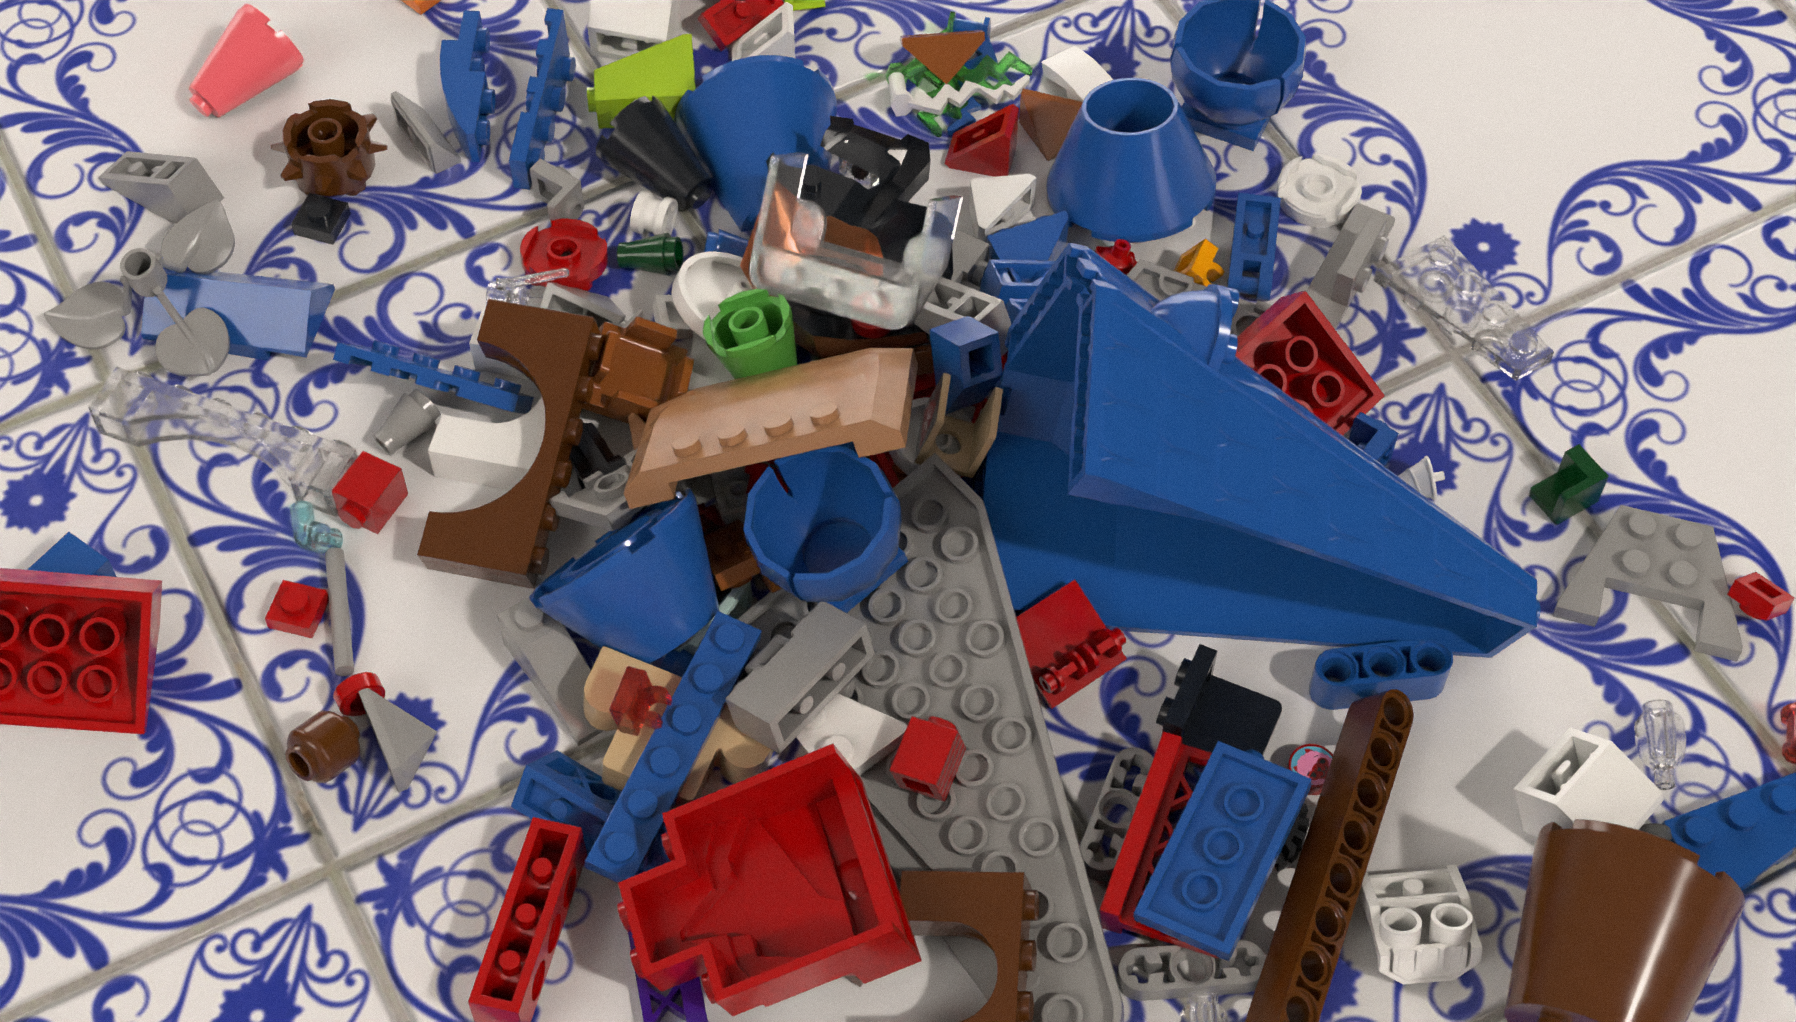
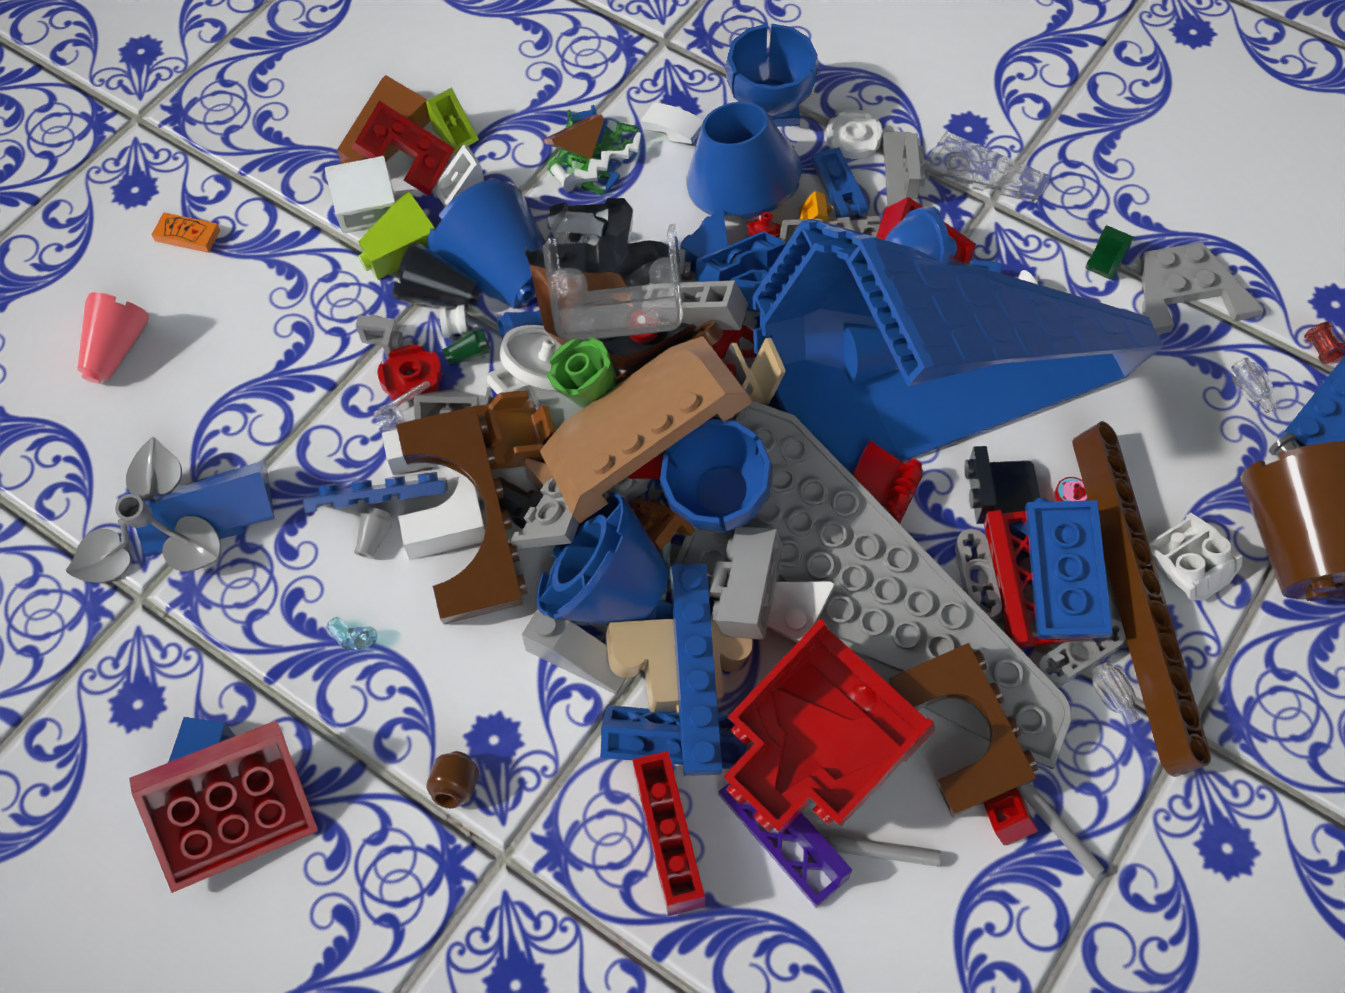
camera: 25 degrees left, 5 degrees up
clear arch [88,366,358,517] -> none
light grey slope [98,151,224,223] -> none
red plate [265,580,329,638] -> none
reddish brown brick [271,99,388,197] -> none
black plate [291,193,351,245] -> none
light grey bar [325,547,354,676] -> none
red brick [332,451,408,534] -> none
red tile [333,672,386,717] -> none
light grey slope [358,688,437,793] -> none
light grey slope [390,91,461,174] -> none
blue slope [440,10,496,162] -> none
blue wing [509,8,576,190] -> none
clear red tile [609,666,672,736] -> none
red brick [890,716,966,802] -> none
blue slope [929,316,1003,415] -> none
red slope [944,104,1019,177] -> none
white slope [969,173,1036,242] -> none
dark orange slope [1019,88,1083,161] -> none
blue beam [1309,638,1453,710] -> none
white slope [1513,727,1664,837] -> none
red plate [1727,572,1795,621] -> none

